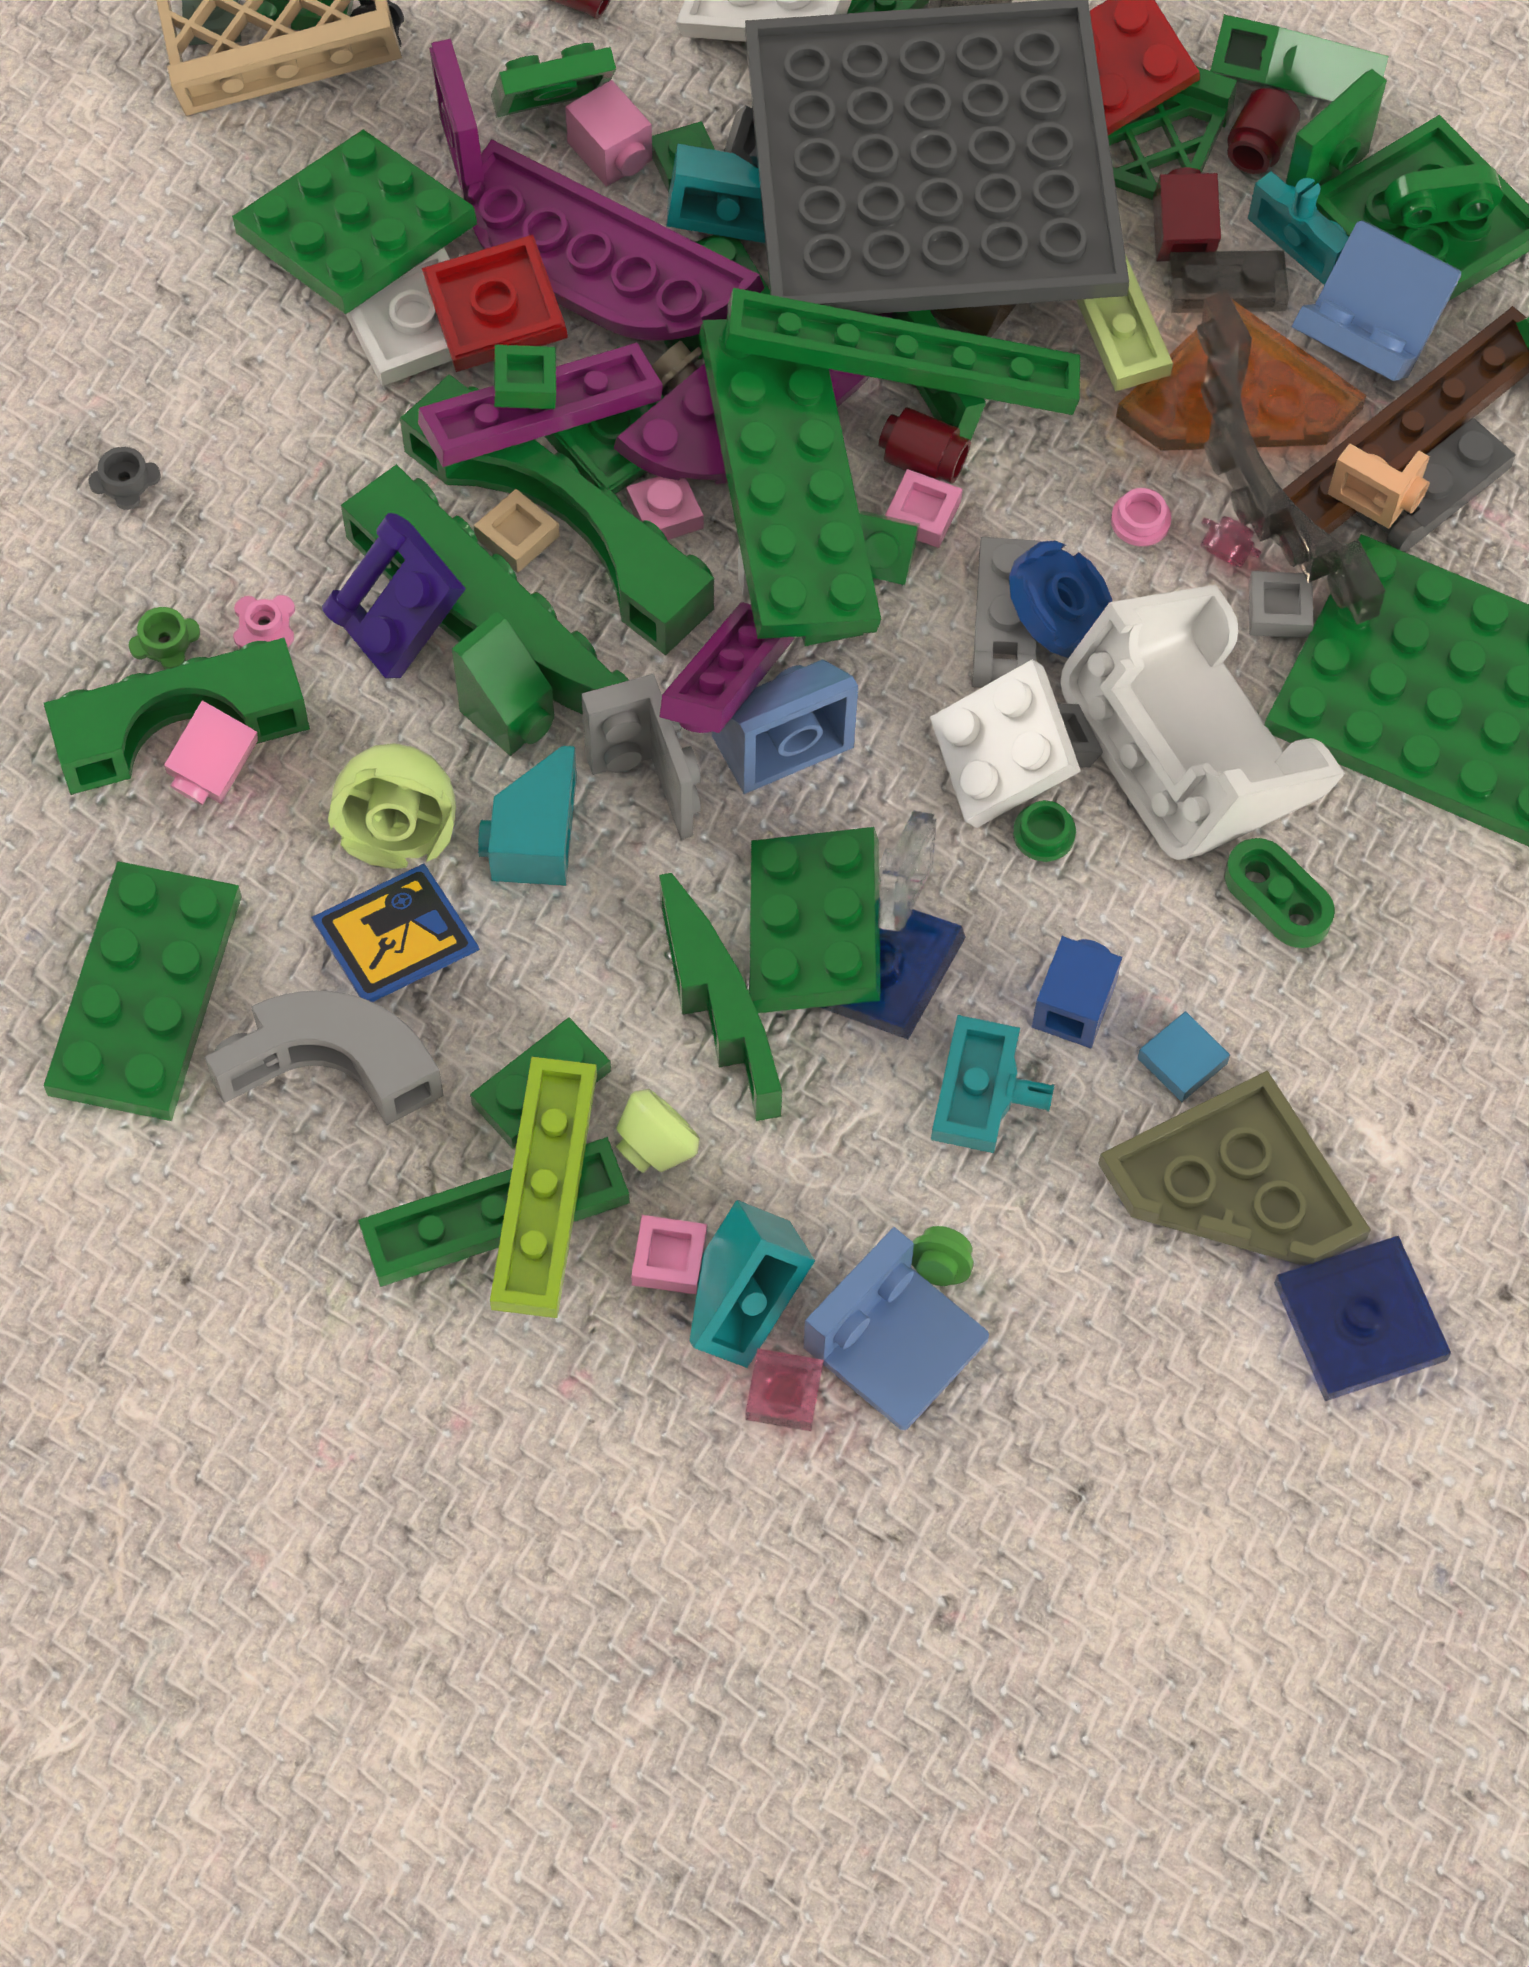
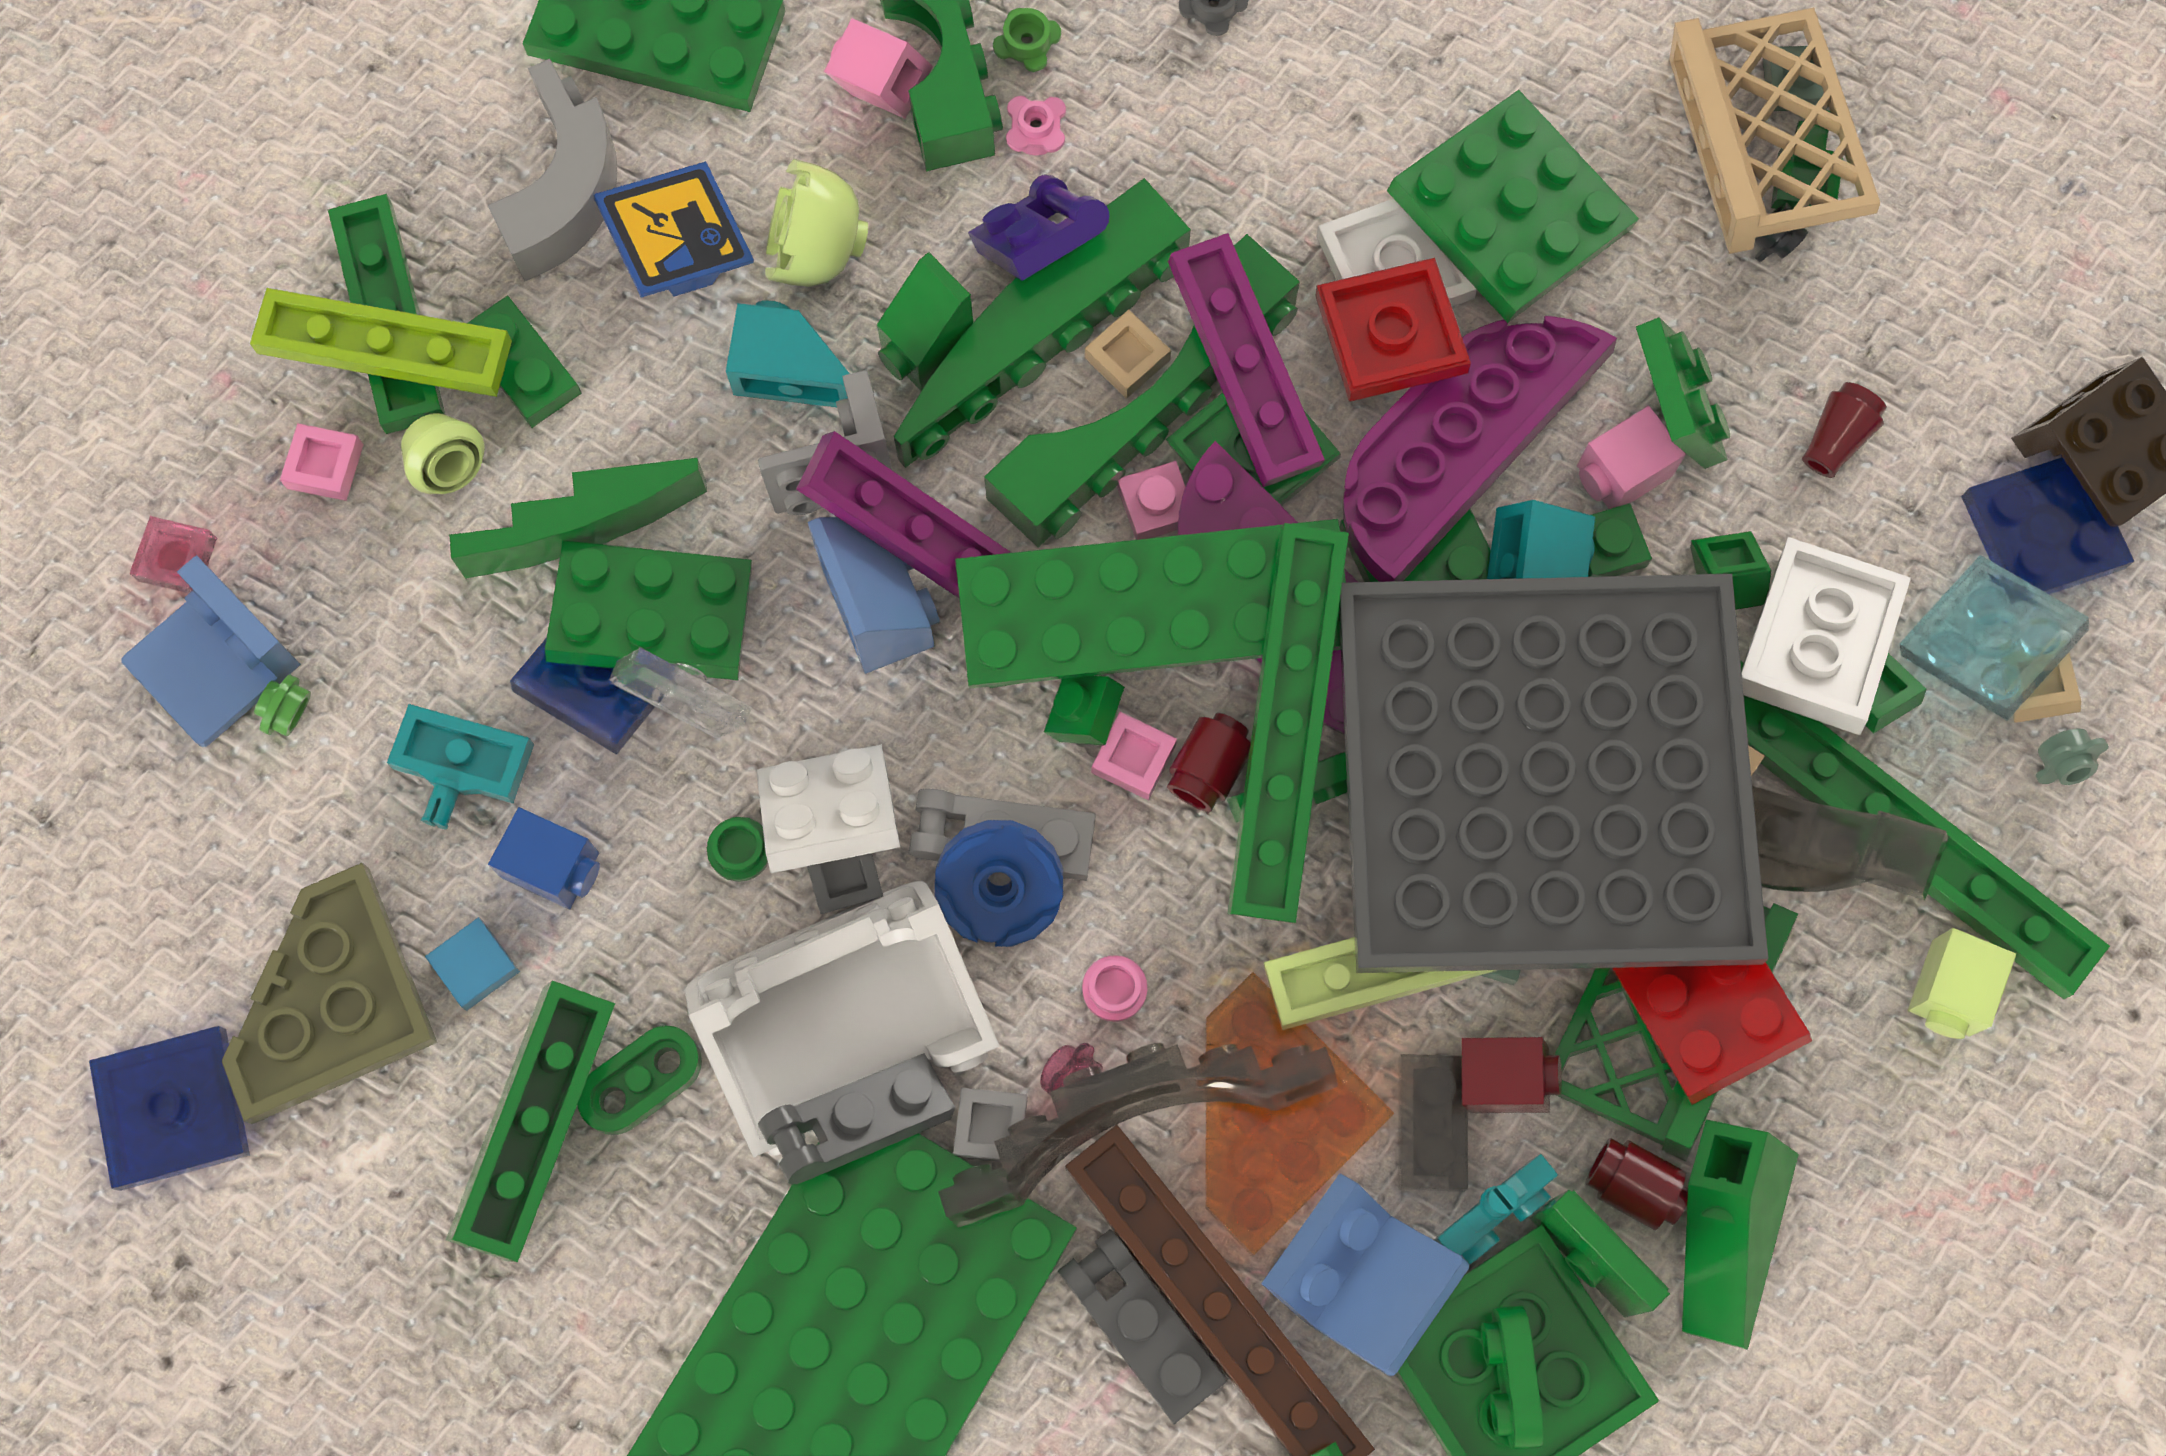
camera: 95 degrees right, 10 degrees up
magenta tile [429,38,485,204] -> none
green plate [494,345,556,409] -> none
dark tan plate [652,341,702,393] -> none
teal slope [689,1200,816,1368] -> none
light nougat bracket [1327,443,1430,529] -> none
none -> green brick [446,980,615,1262]
none -> plate [758,1053,956,1185]
none -> green slope [1690,531,1772,610]

